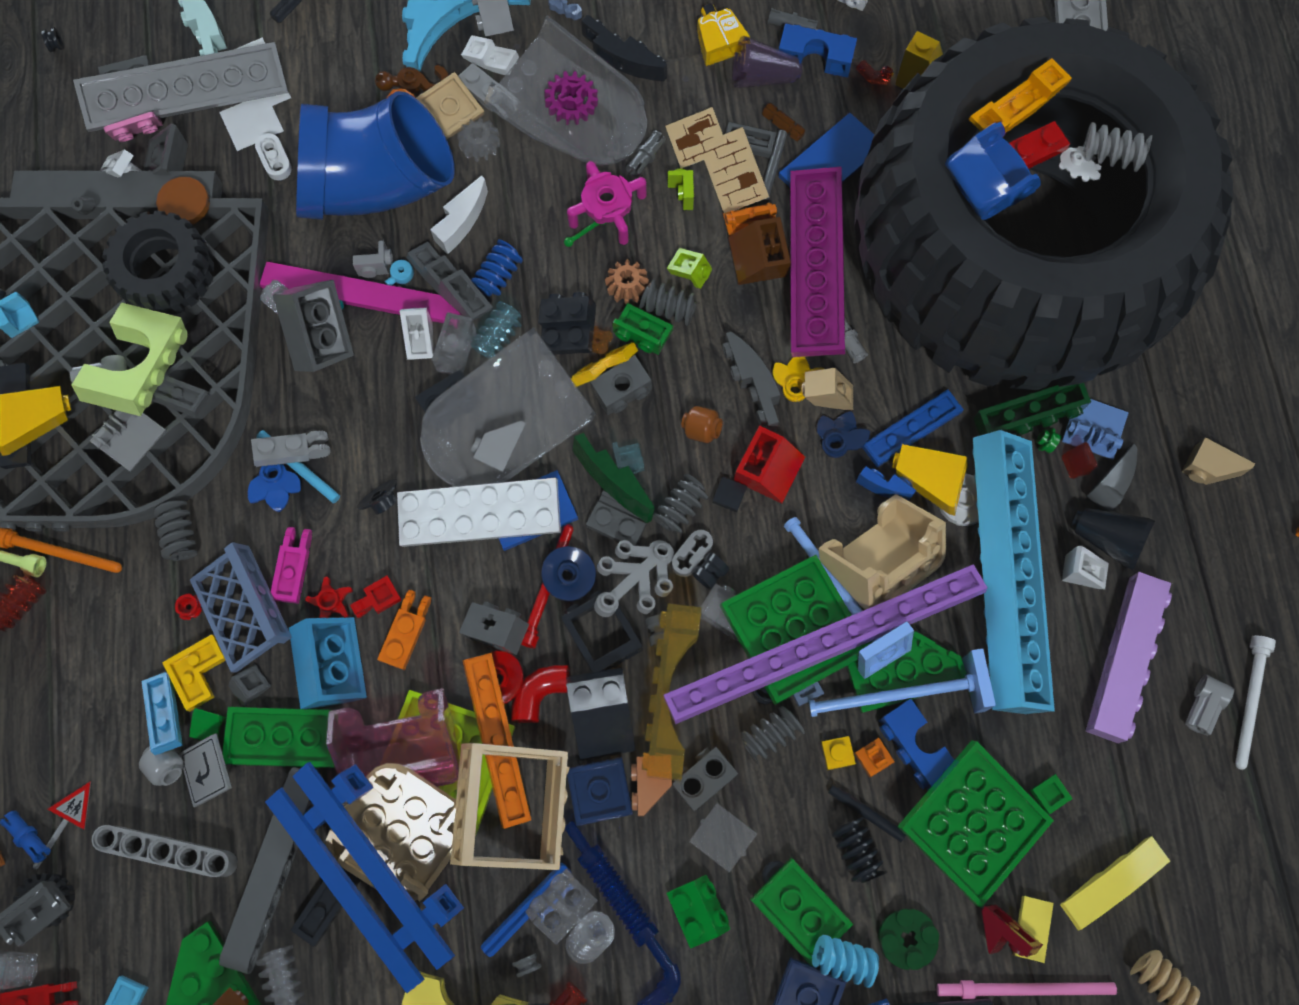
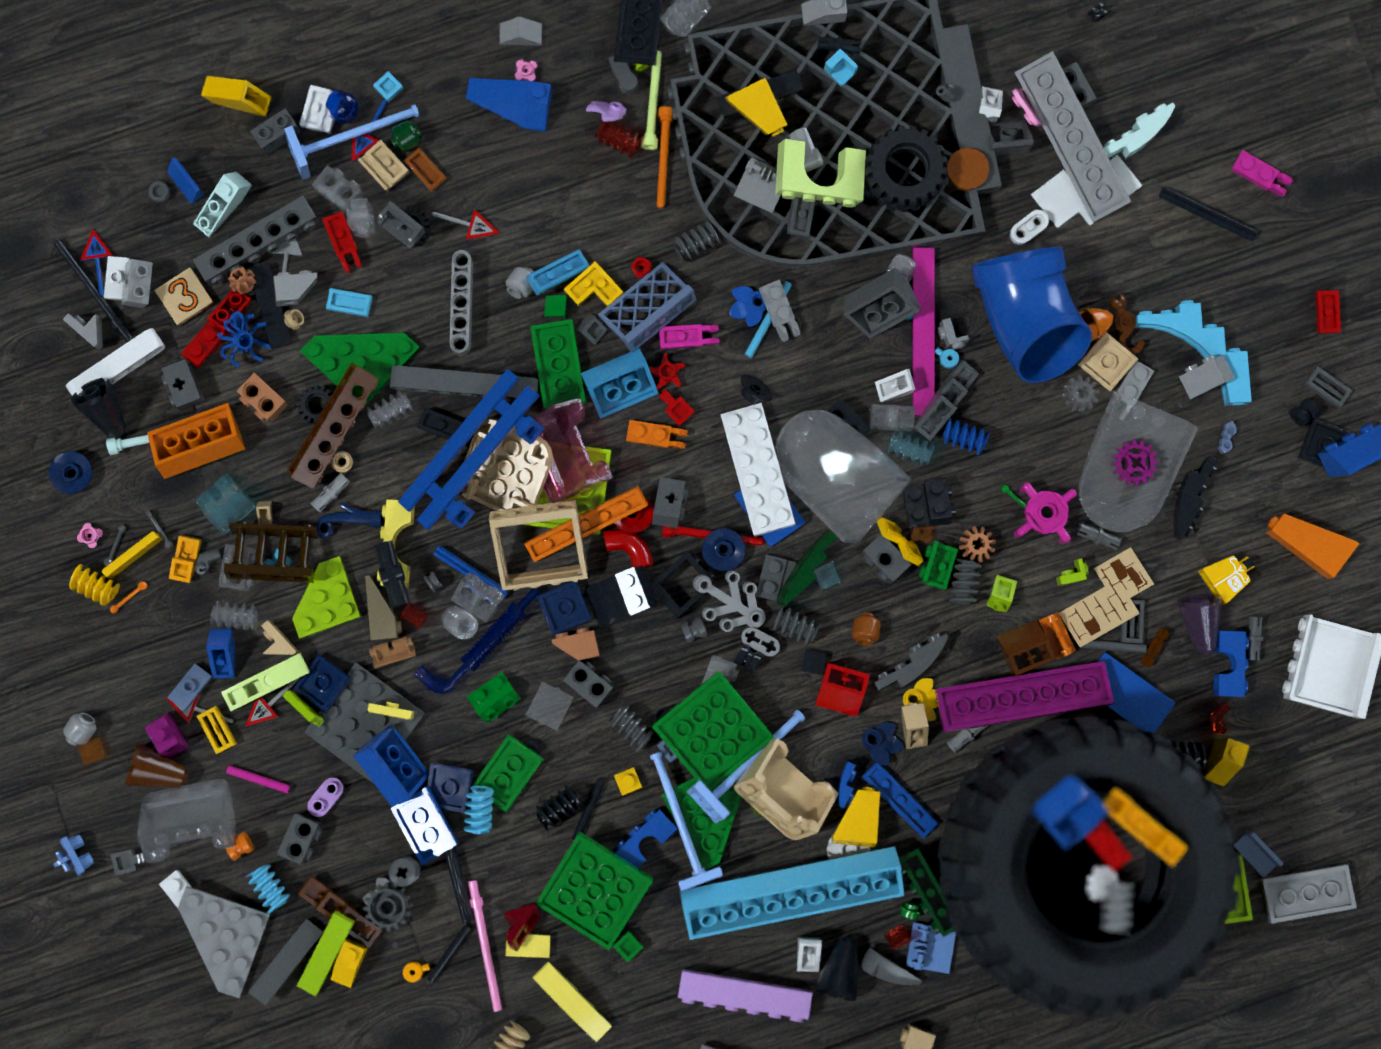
camera: 75 degrees right, 10 degrees up
blue pin [0,811,51,863] -> none
light grey piece [179,734,232,807] -> none
white slope [430,176,488,254] -> none
white slope [461,35,519,76] -> none
light grey slope [471,421,526,473] -> none
clear yellow arch [642,604,702,782] -> none
medium lavender plate [663,564,988,724] -> none
orange tile [854,738,895,778] -> none
dark green plate [879,909,939,970] -> none

